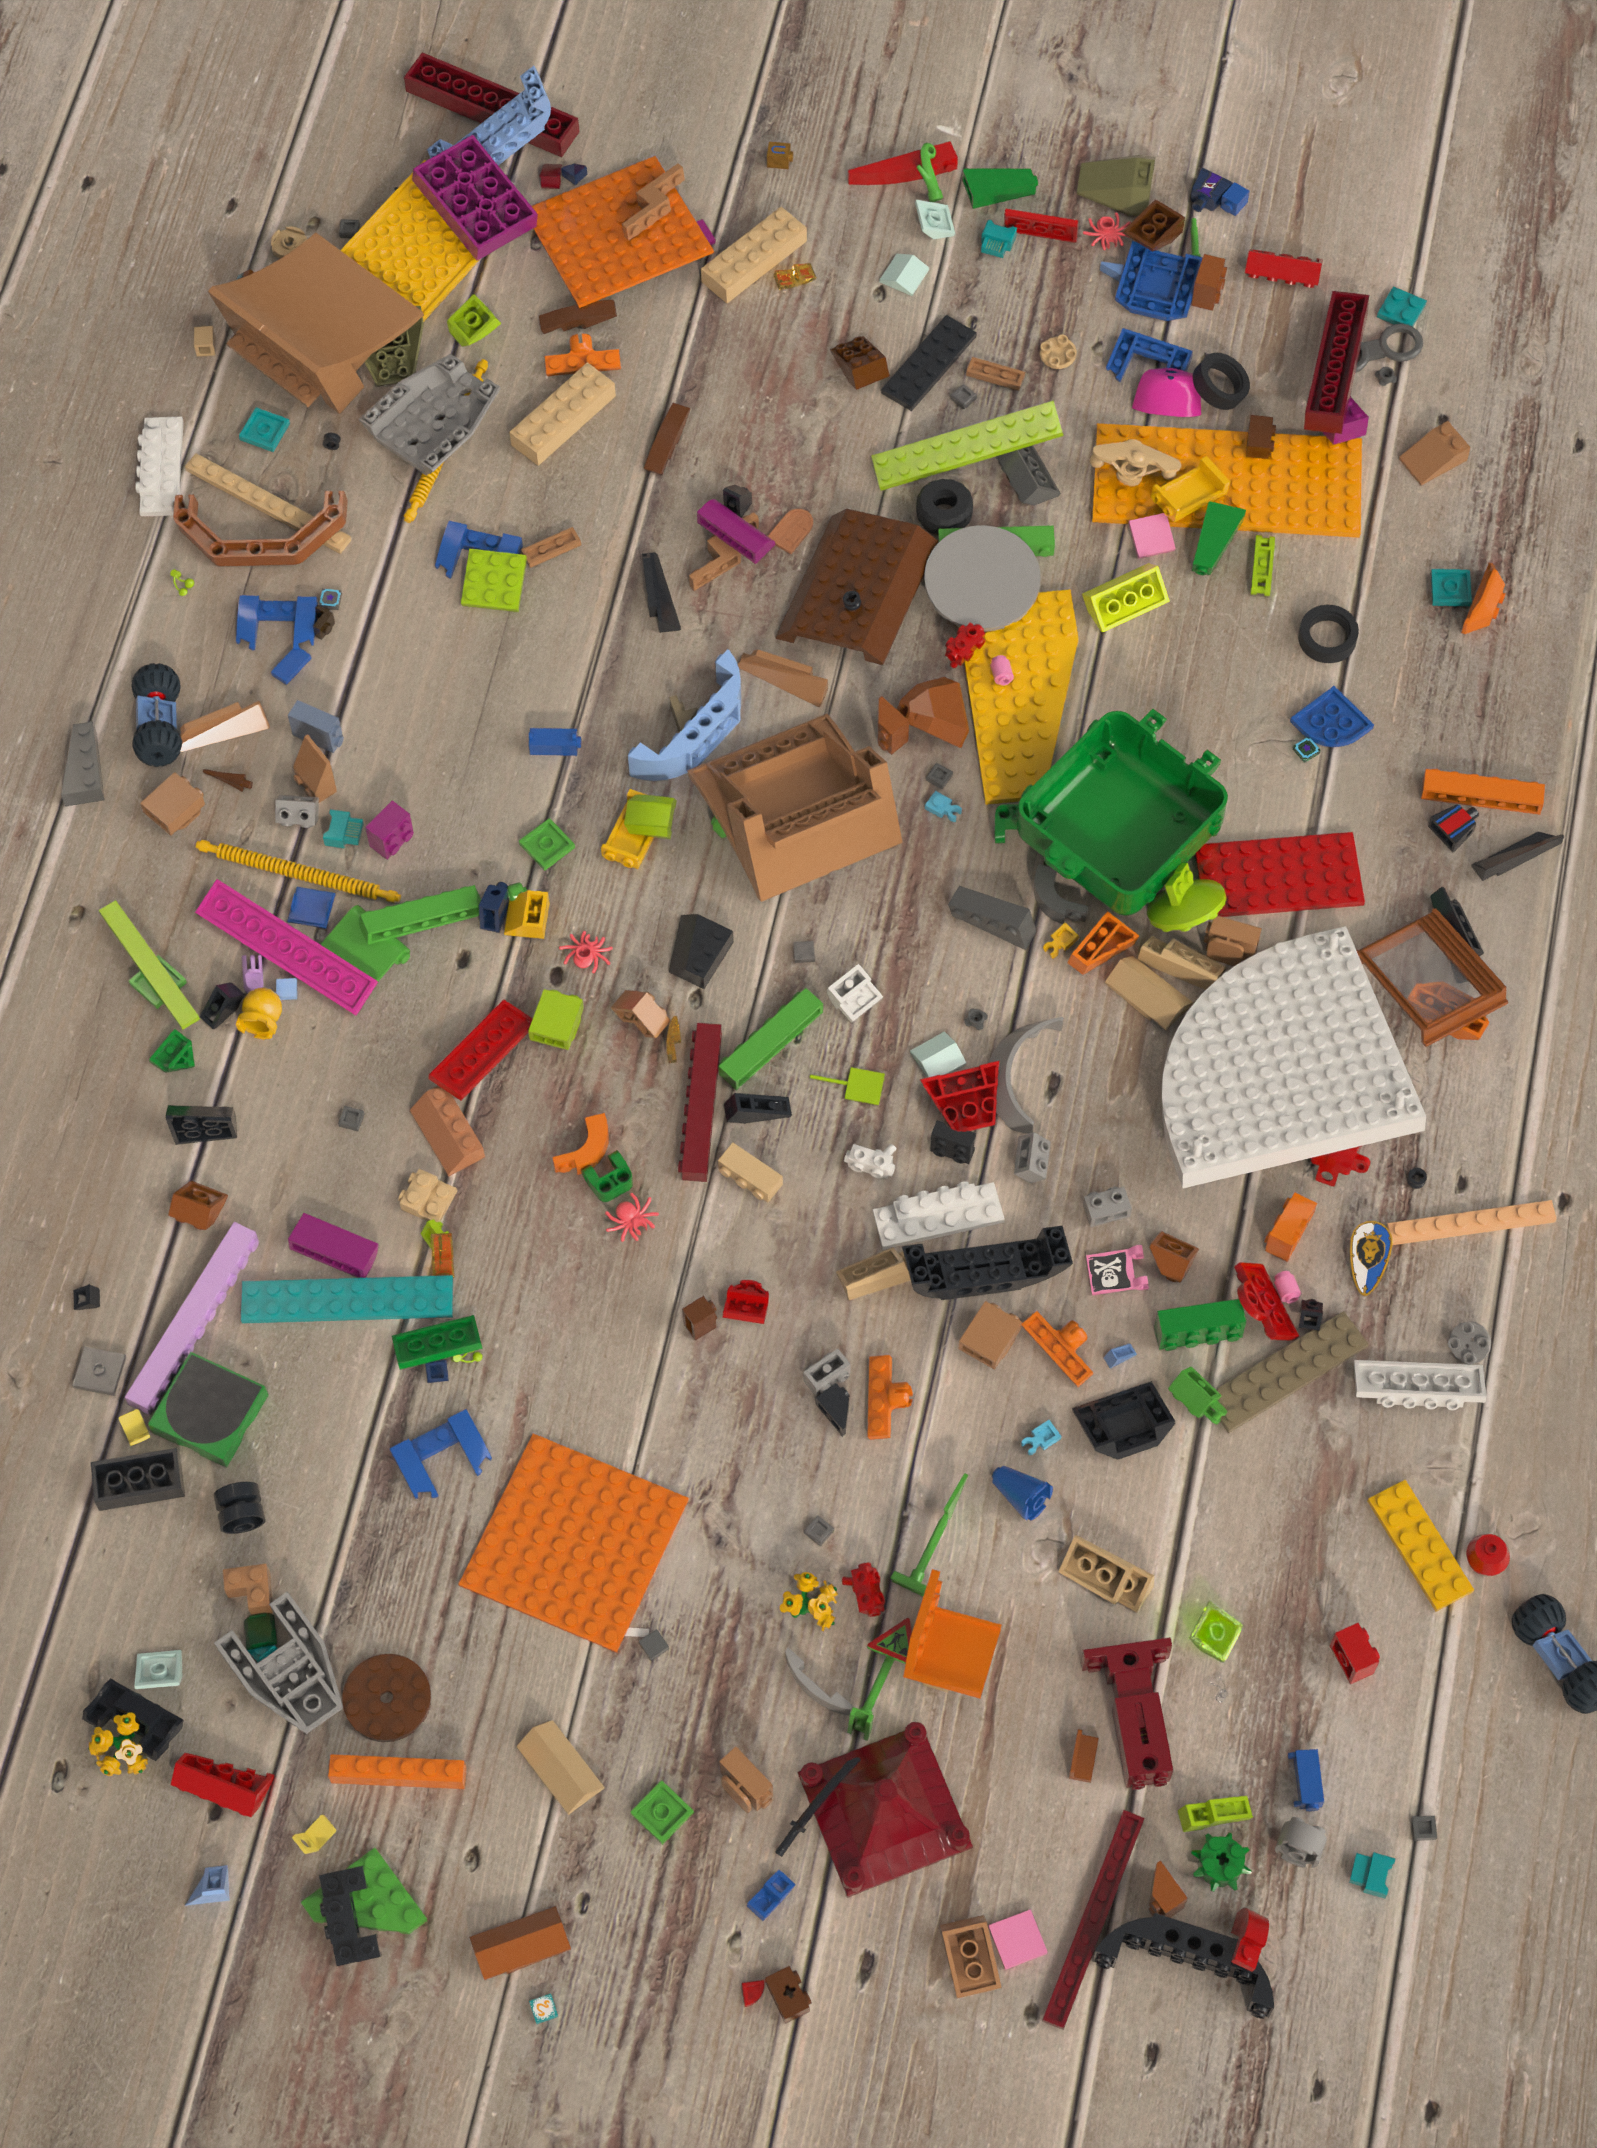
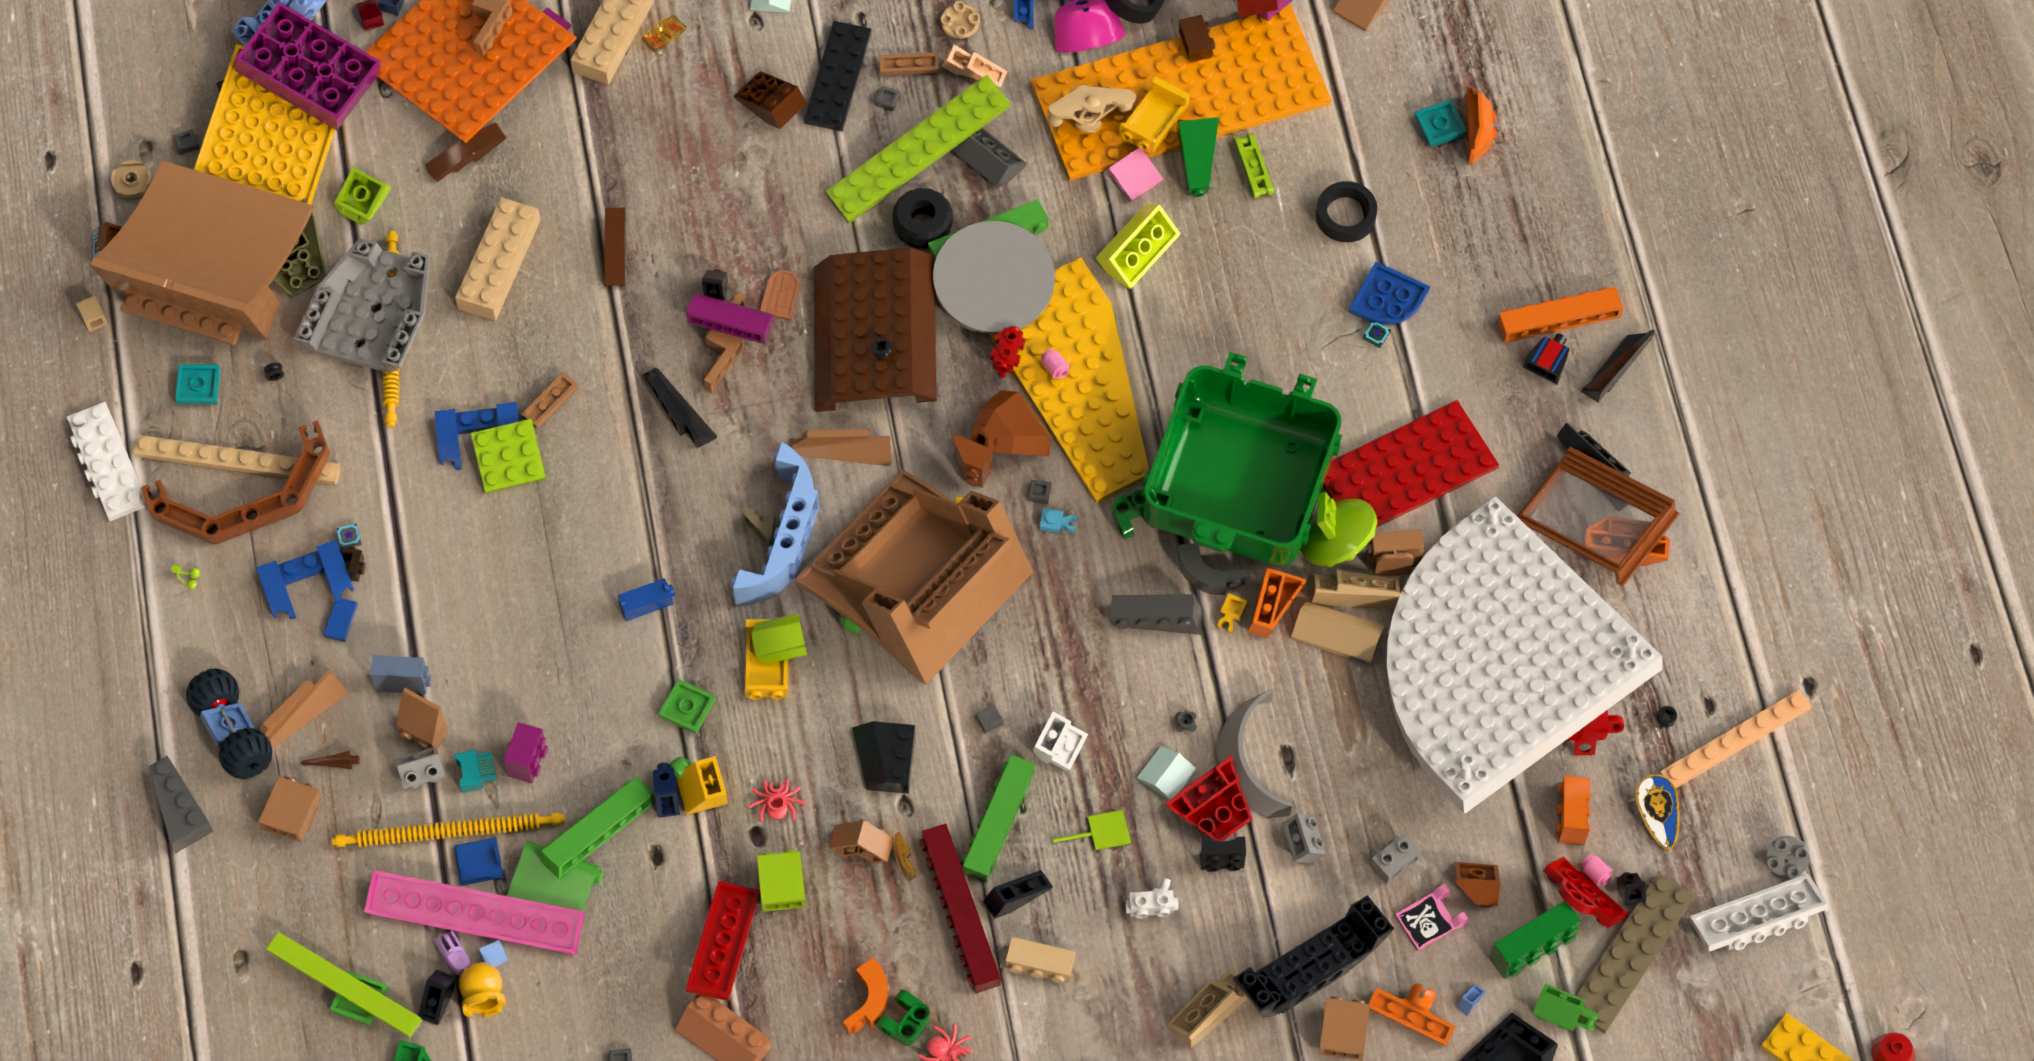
camera: 25 degrees left, 0 degrees up
orange plate [545,333,621,376] -> none
white plate [873,1182,1005,1250] -> none
none -> light nougat slope [941,45,1007,88]

